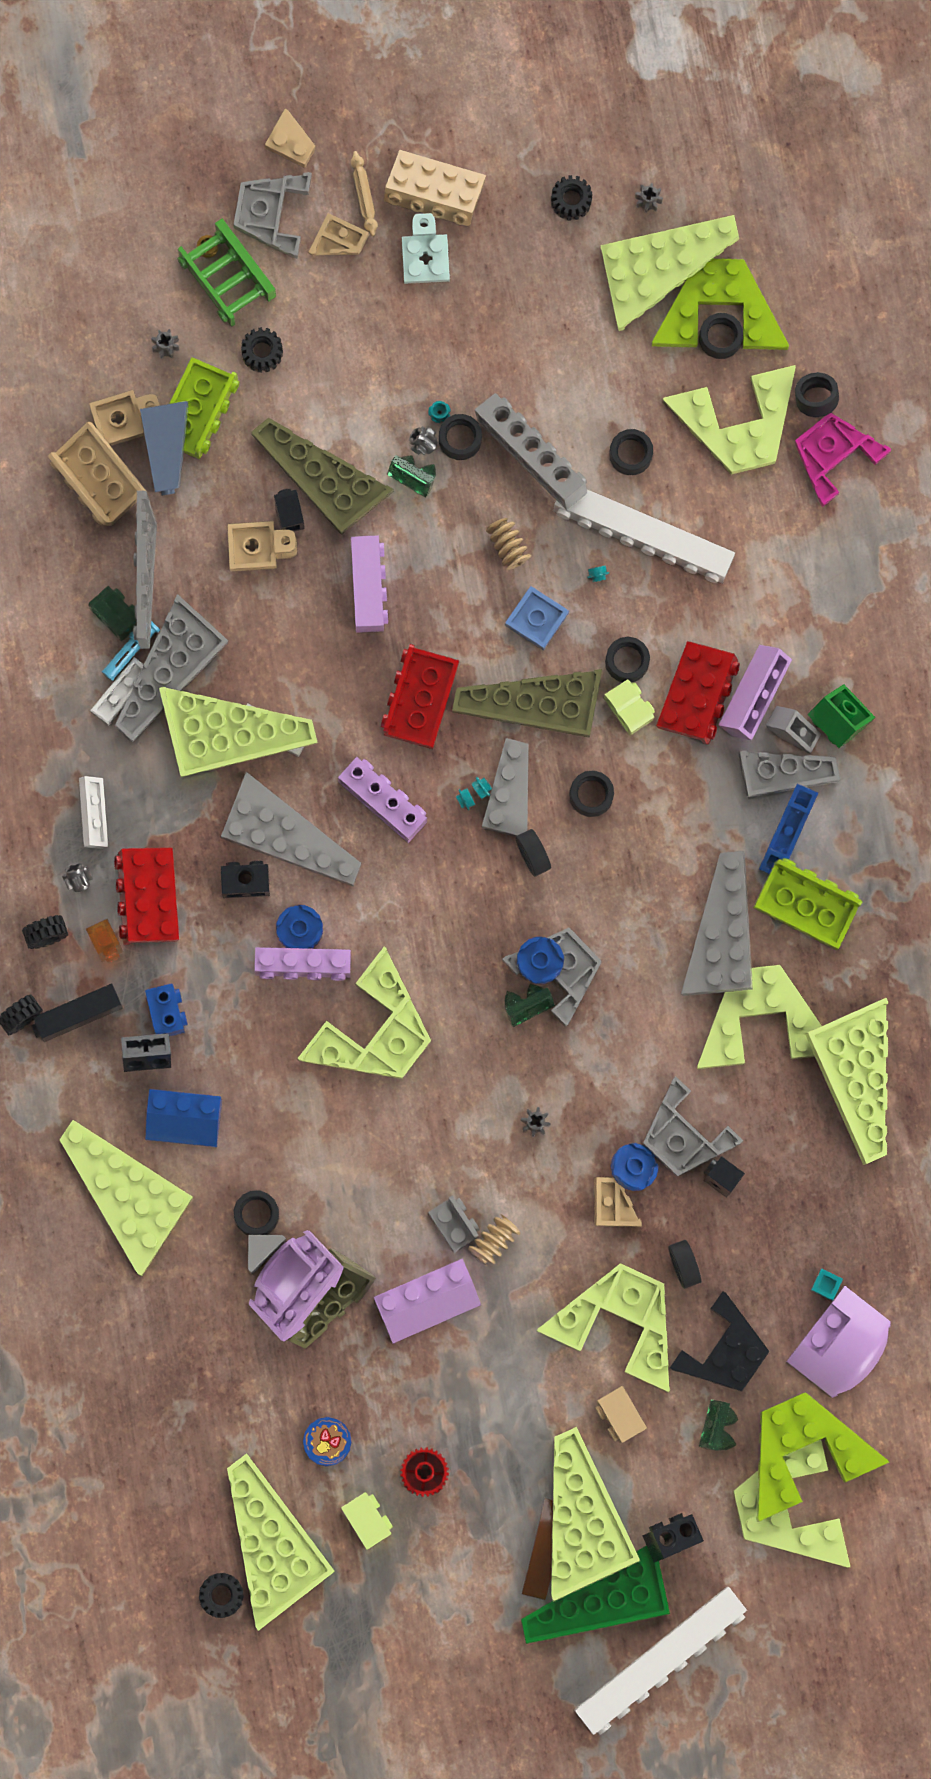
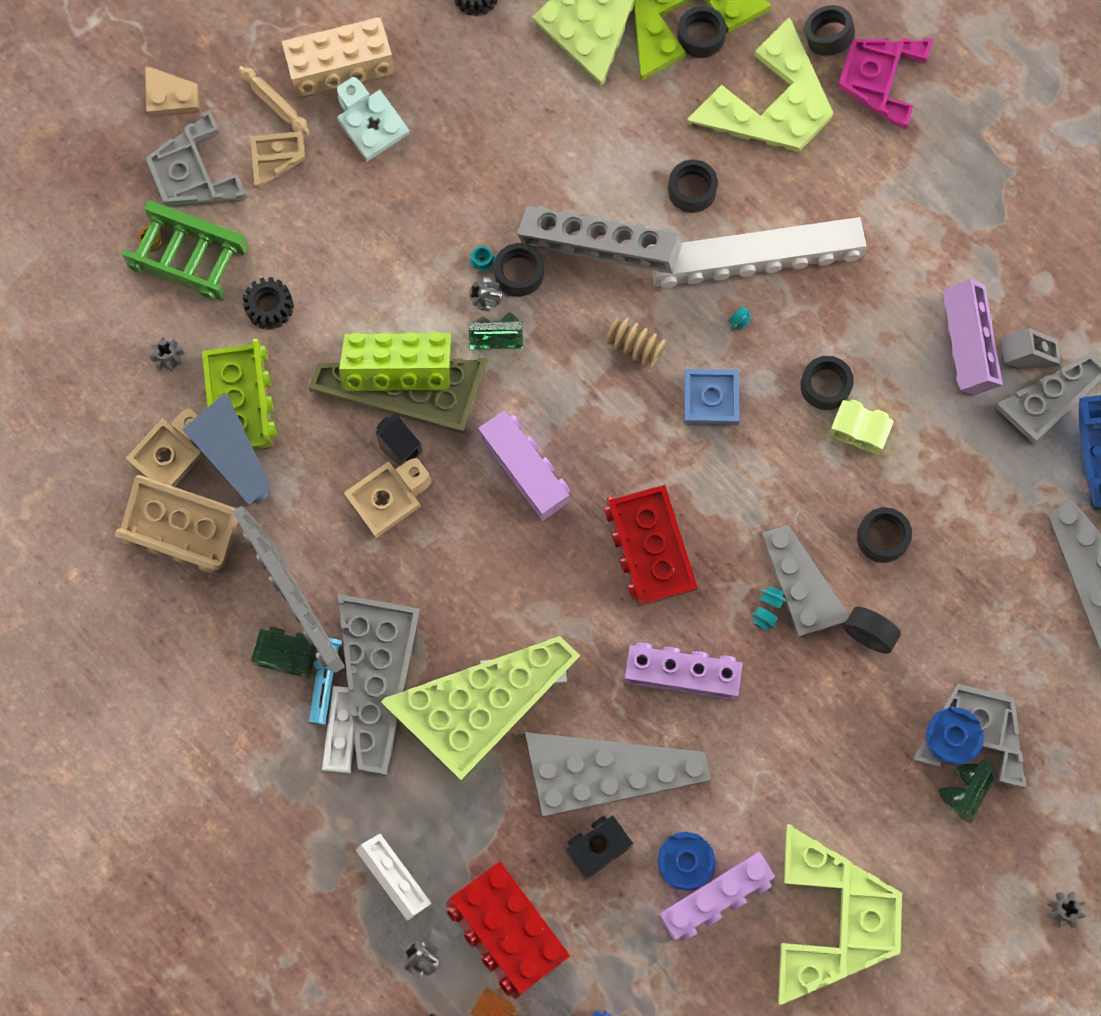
camera: 25 degrees left, 5 degrees down
olive wing [452,669,602,738] -> none
red bracket [656,641,740,745] -> none
green slope [807,684,876,748] -> none
none -> lime bracket [339,332,452,391]

